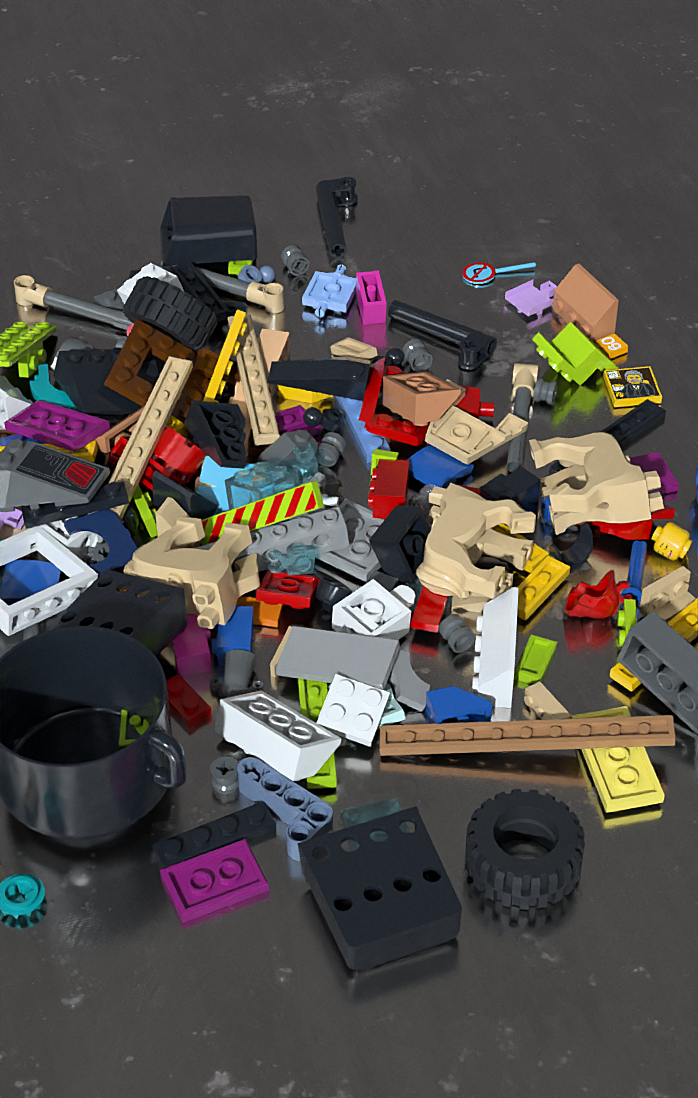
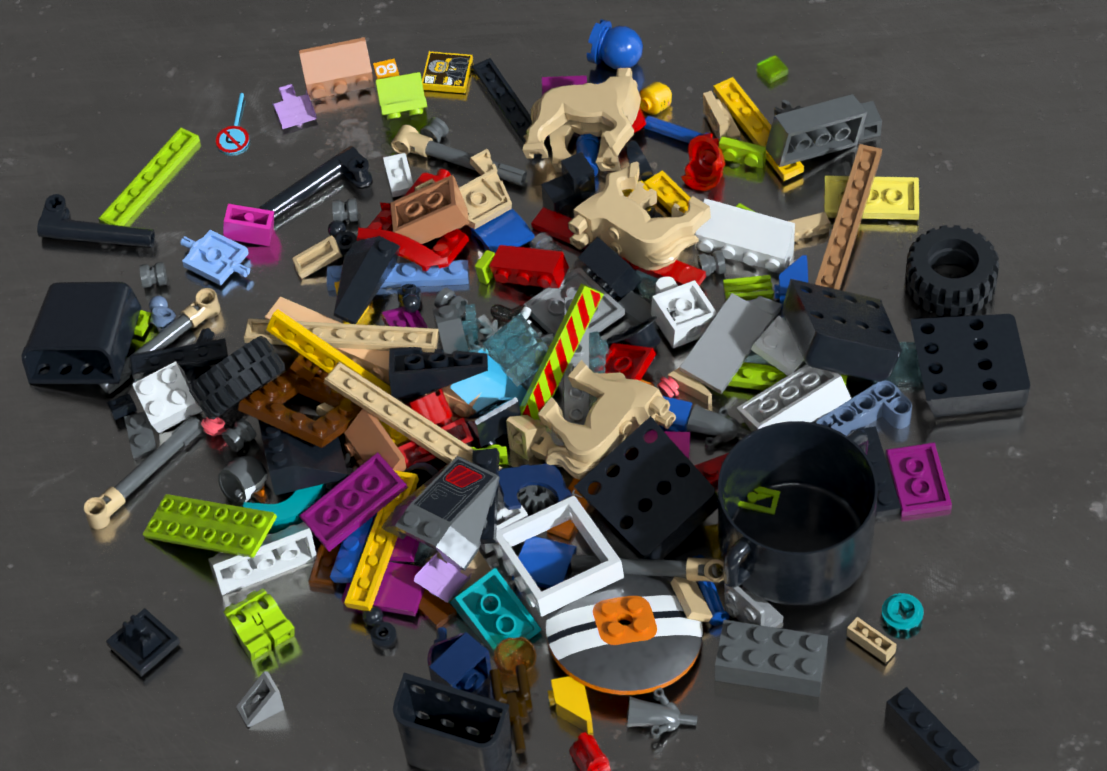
camera: 70 degrees left, 10 degrees up
none -> lime tile [98,127,200,226]
none -> white plate [383,153,413,197]
none -> coral plate [657,376,679,398]
none -> lime tile [723,275,774,301]
none -> black piece [782,279,902,382]

